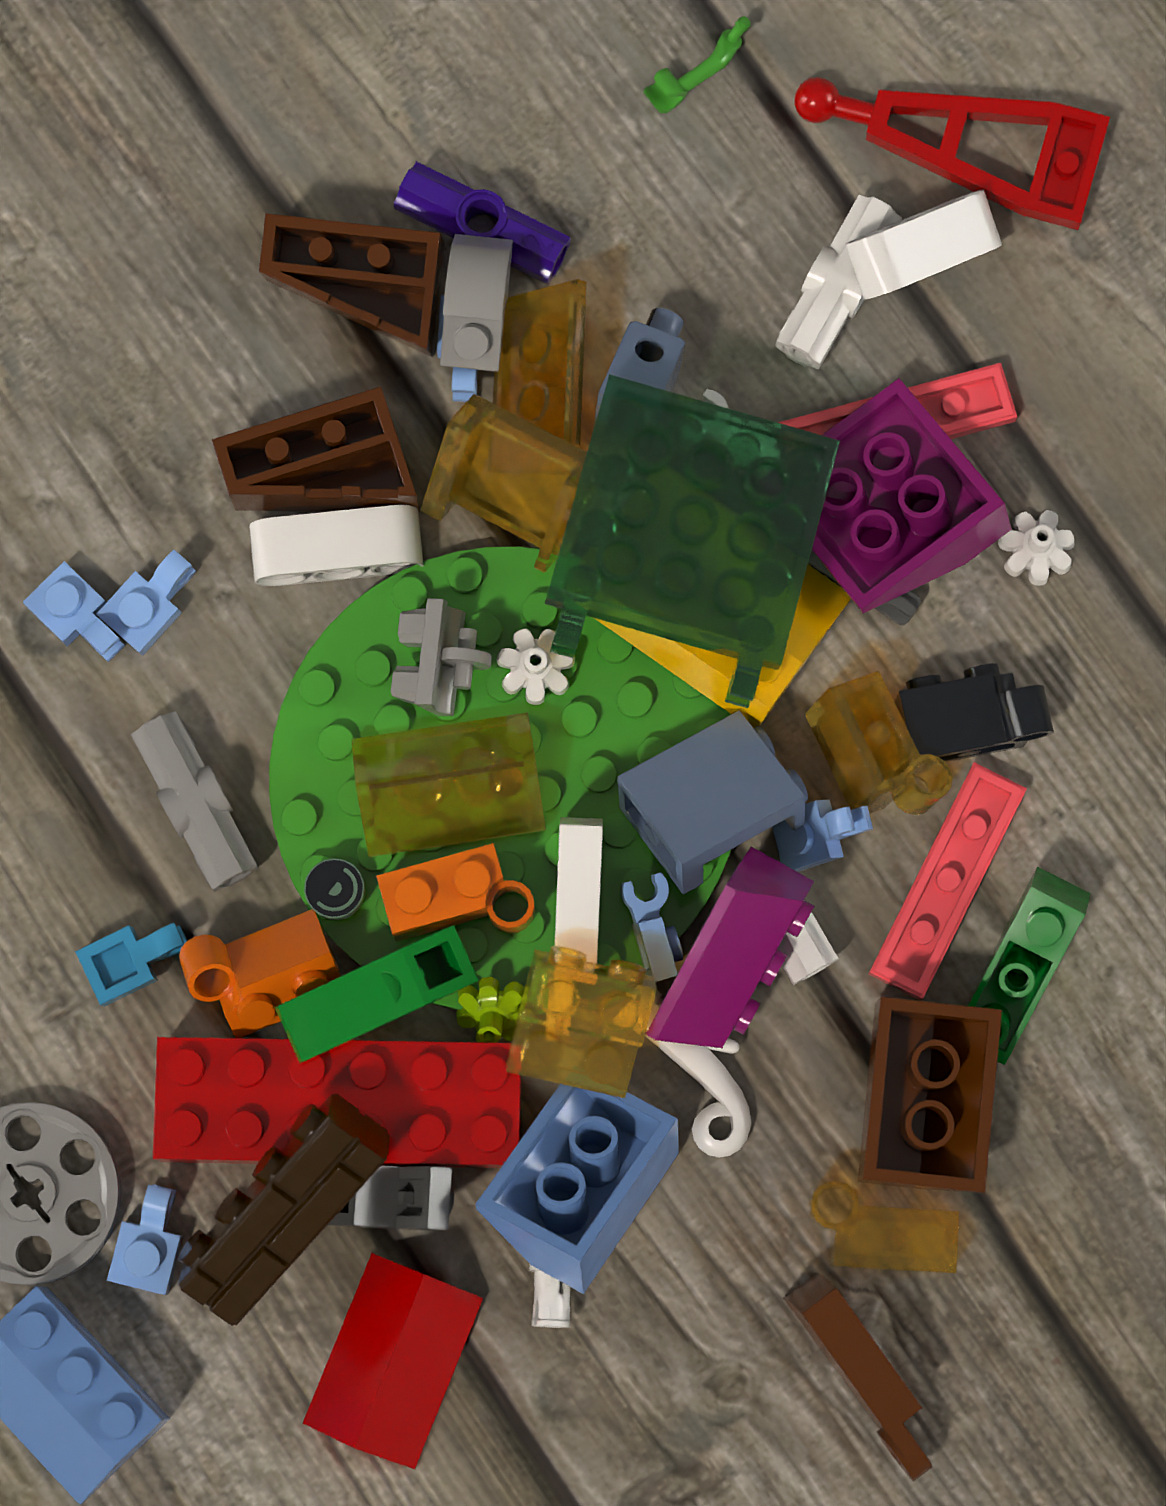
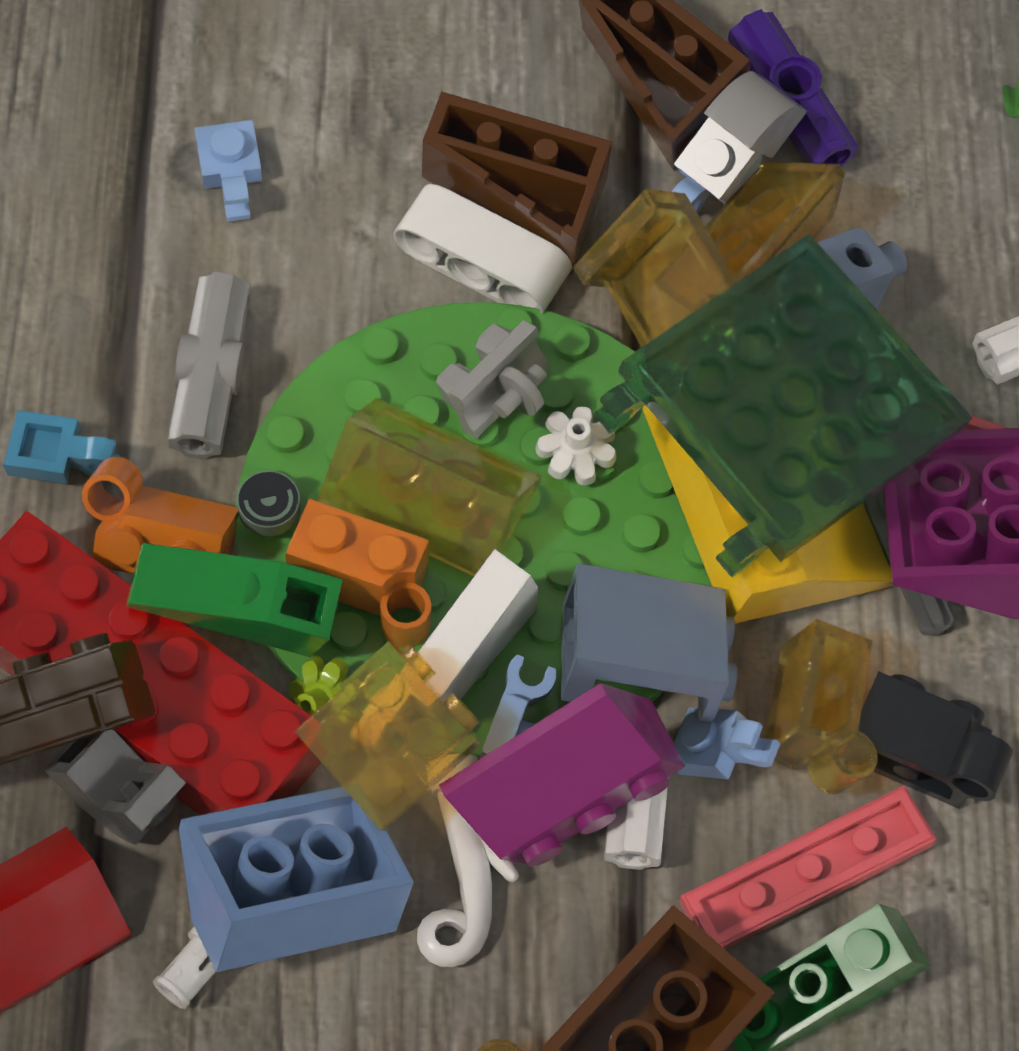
camera: 30 degrees right, 15 degrees down
light blue plate [96,550,196,656] -> none

